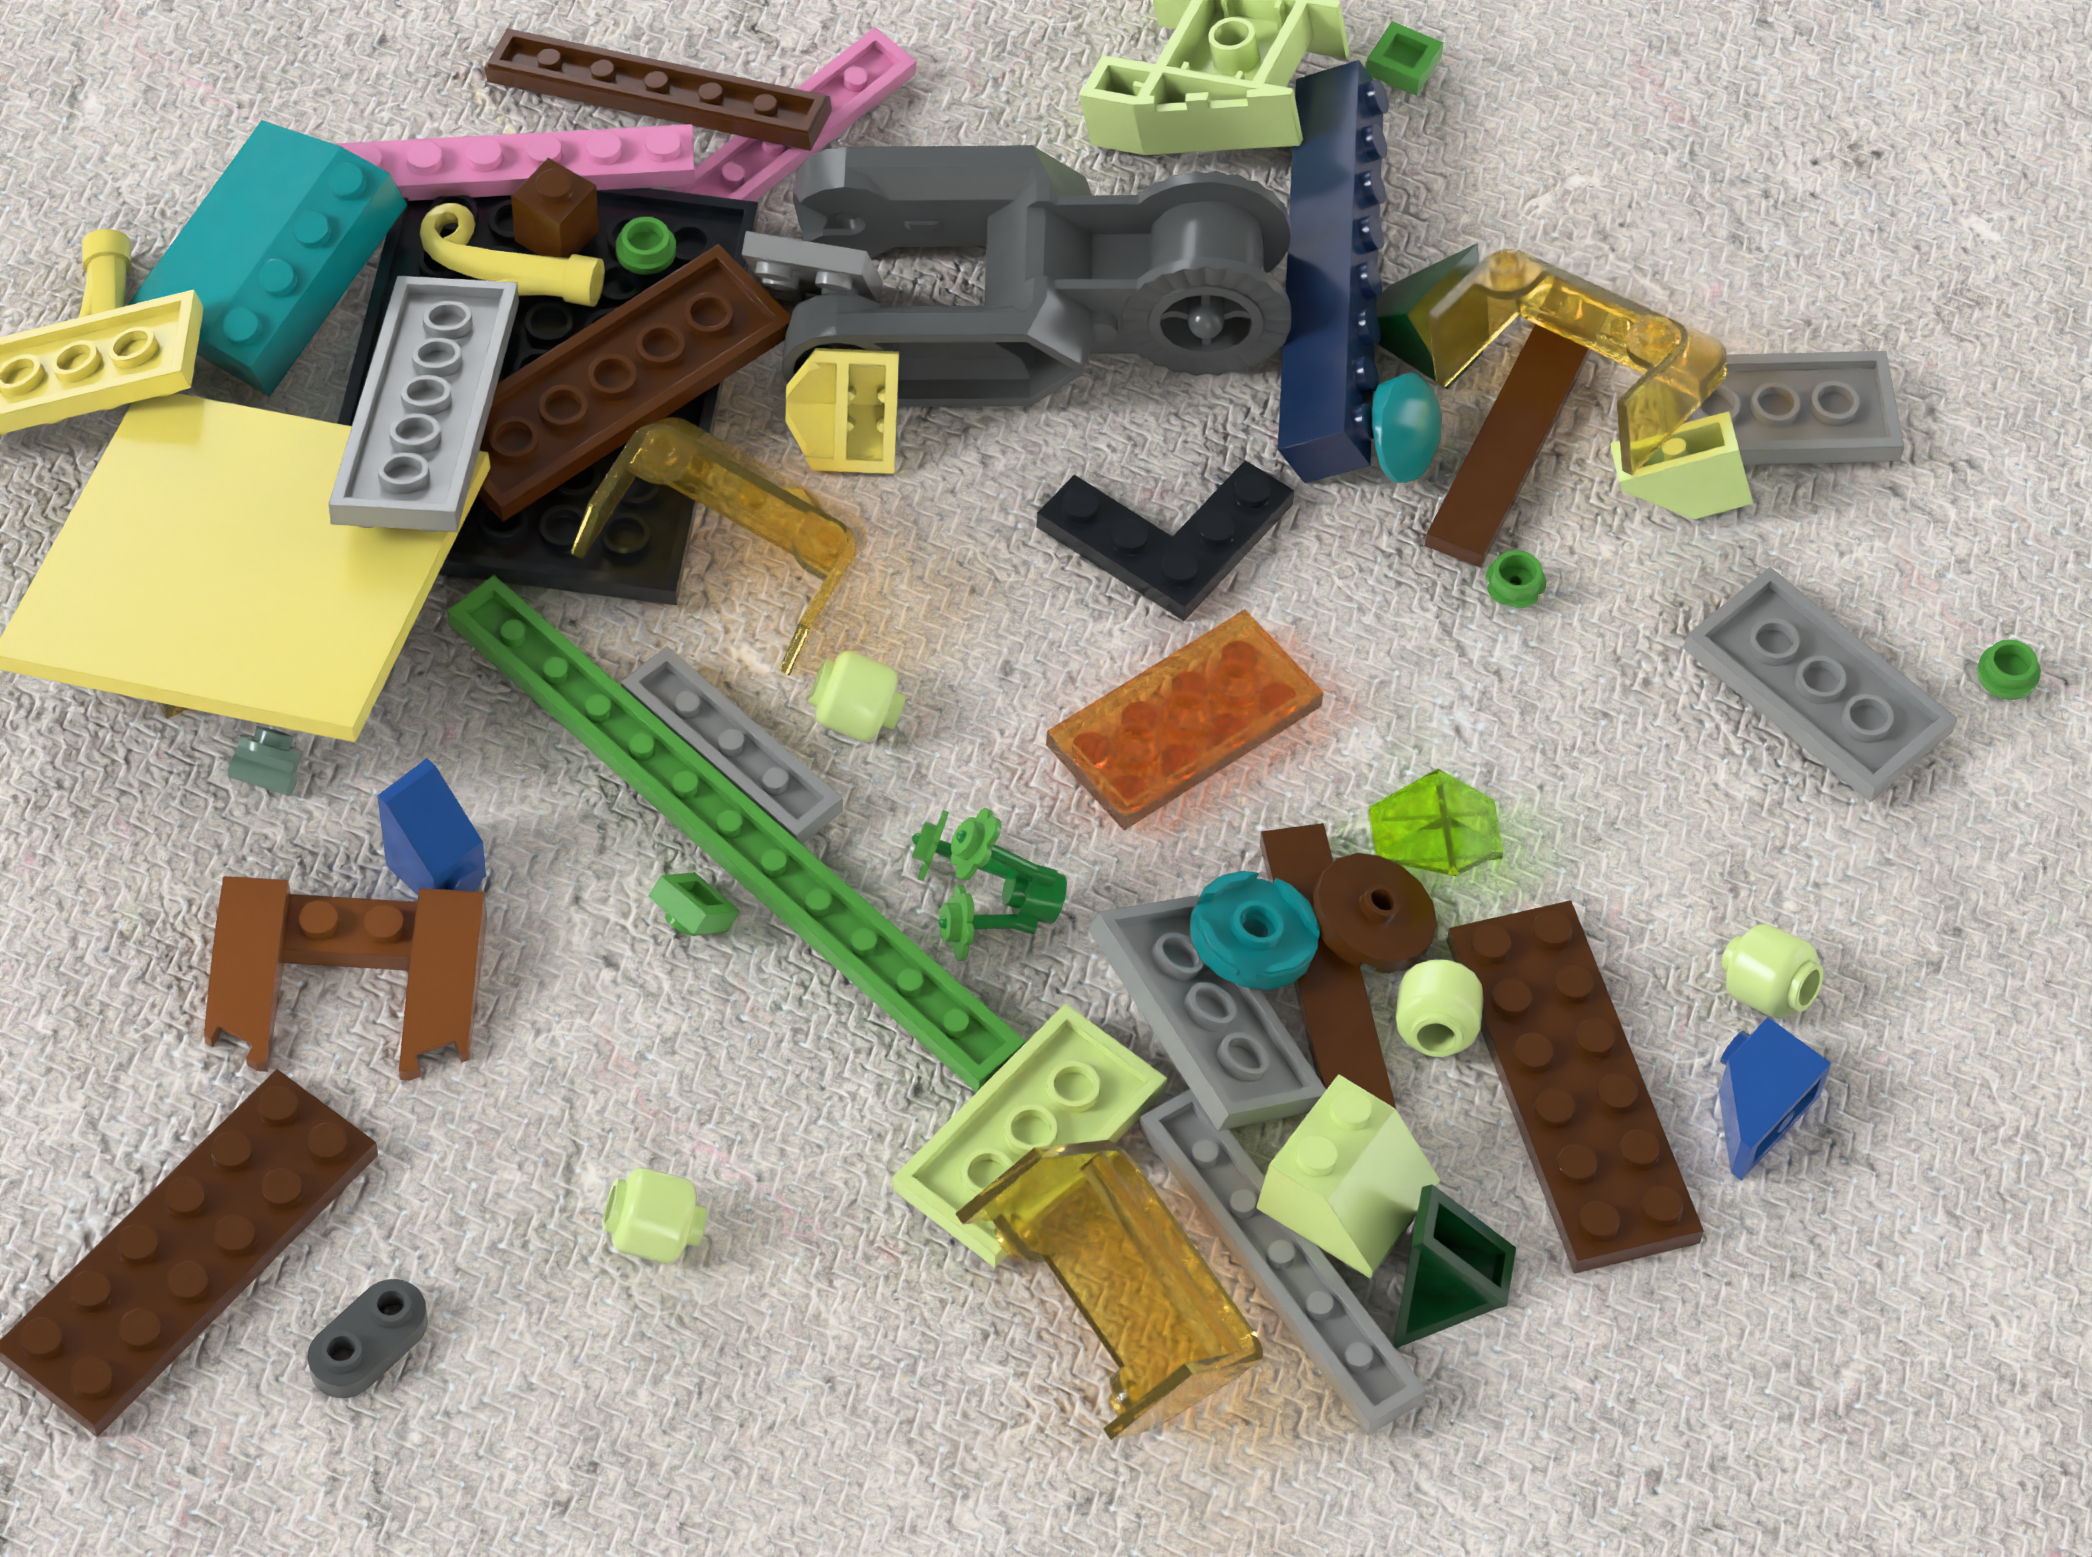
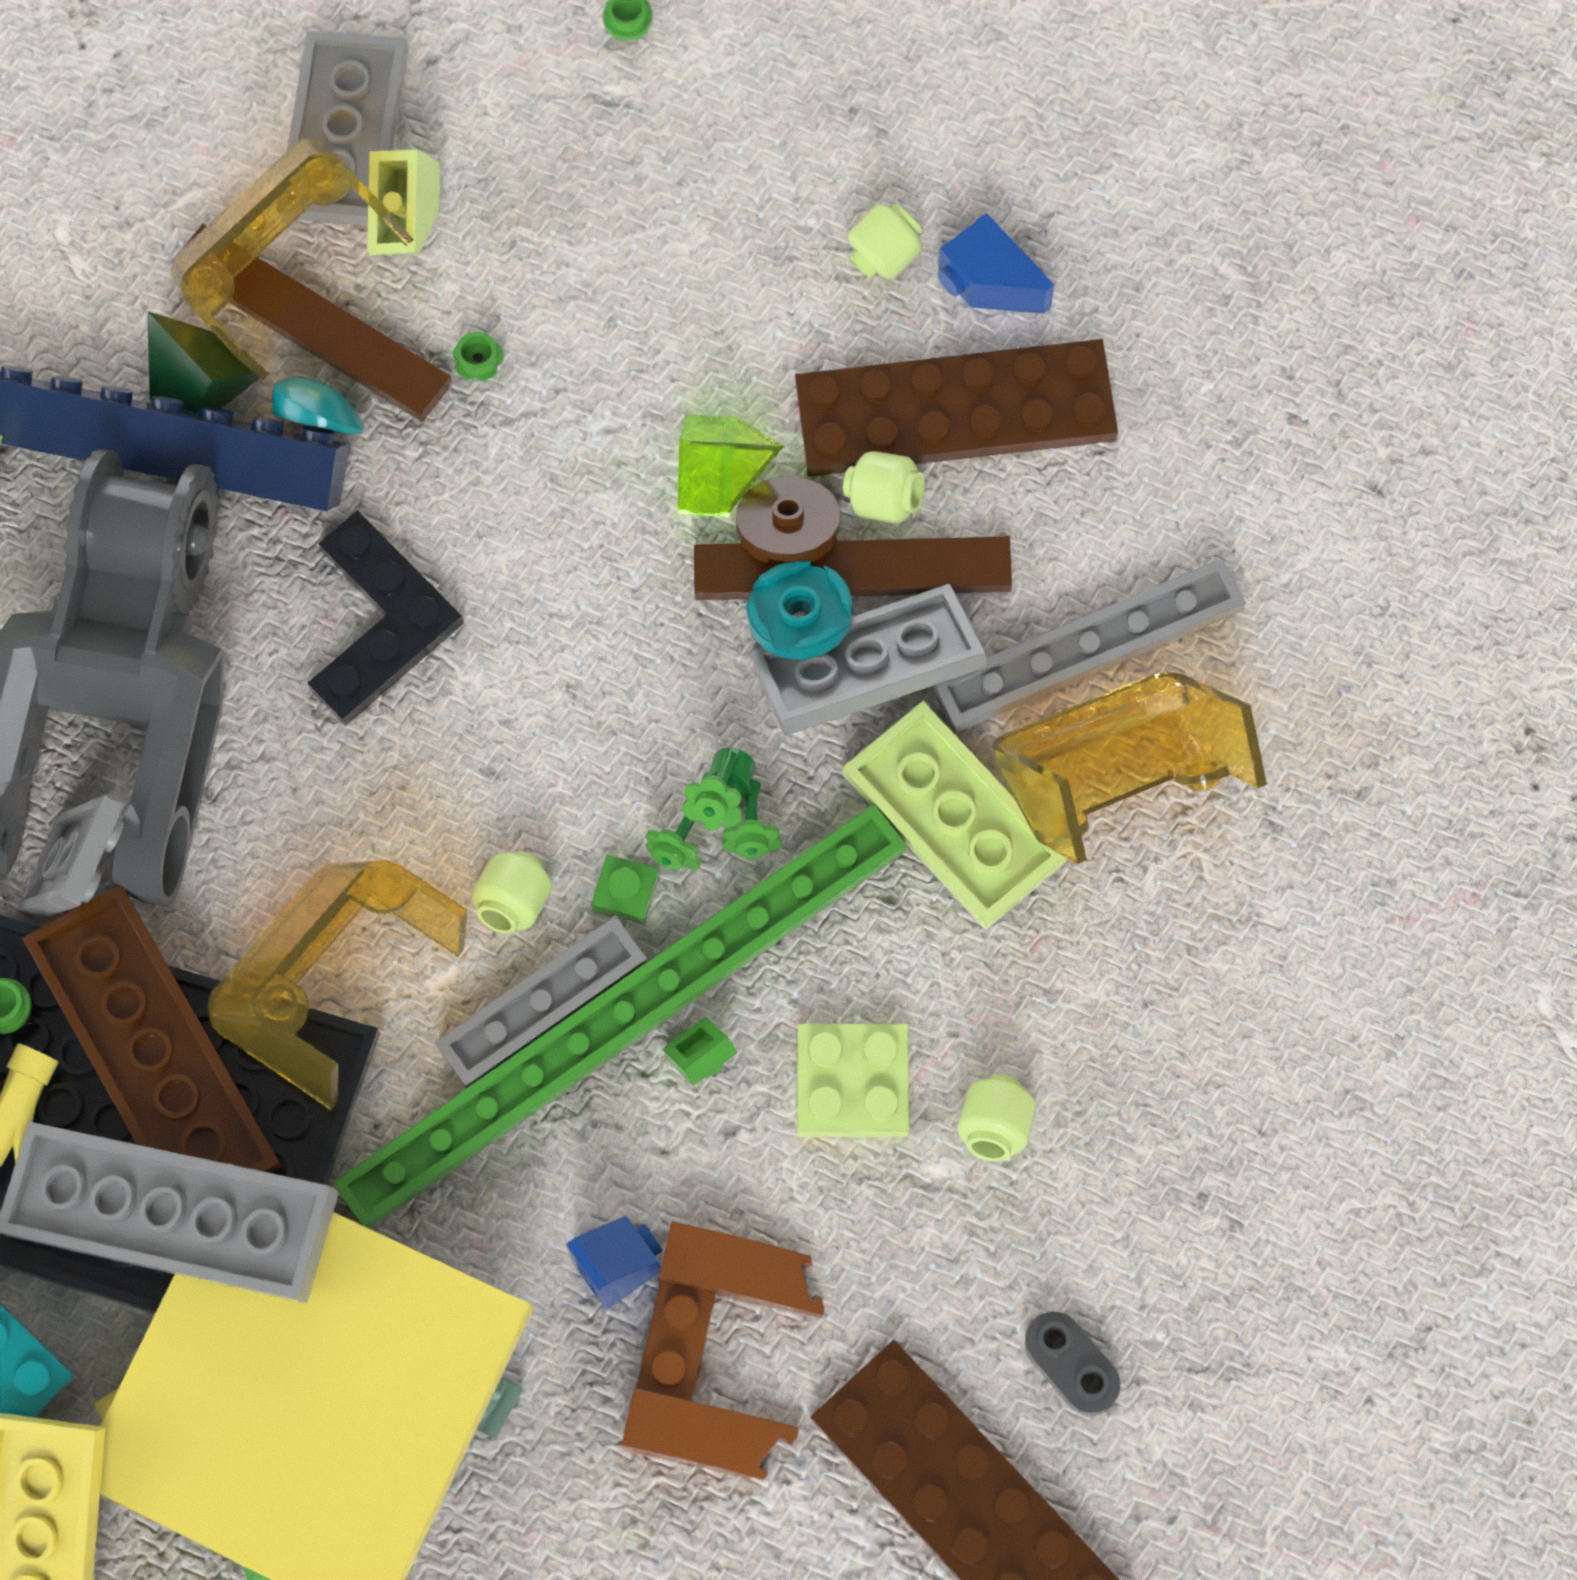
camera: 75 degrees left, 15 degrees up
light yellow slope [785,348,899,474] -> none
clear orange plate [1046,609,1324,831] -> none
yellowish green slope [1256,1074,1440,1278] -> none
dark green slope [1393,1184,1516,1349] -> none
light grey plate [1684,567,1957,803] -> none
none -> bright green plate [591,855,660,925]
none -> yellowish green plate [797,1024,909,1137]

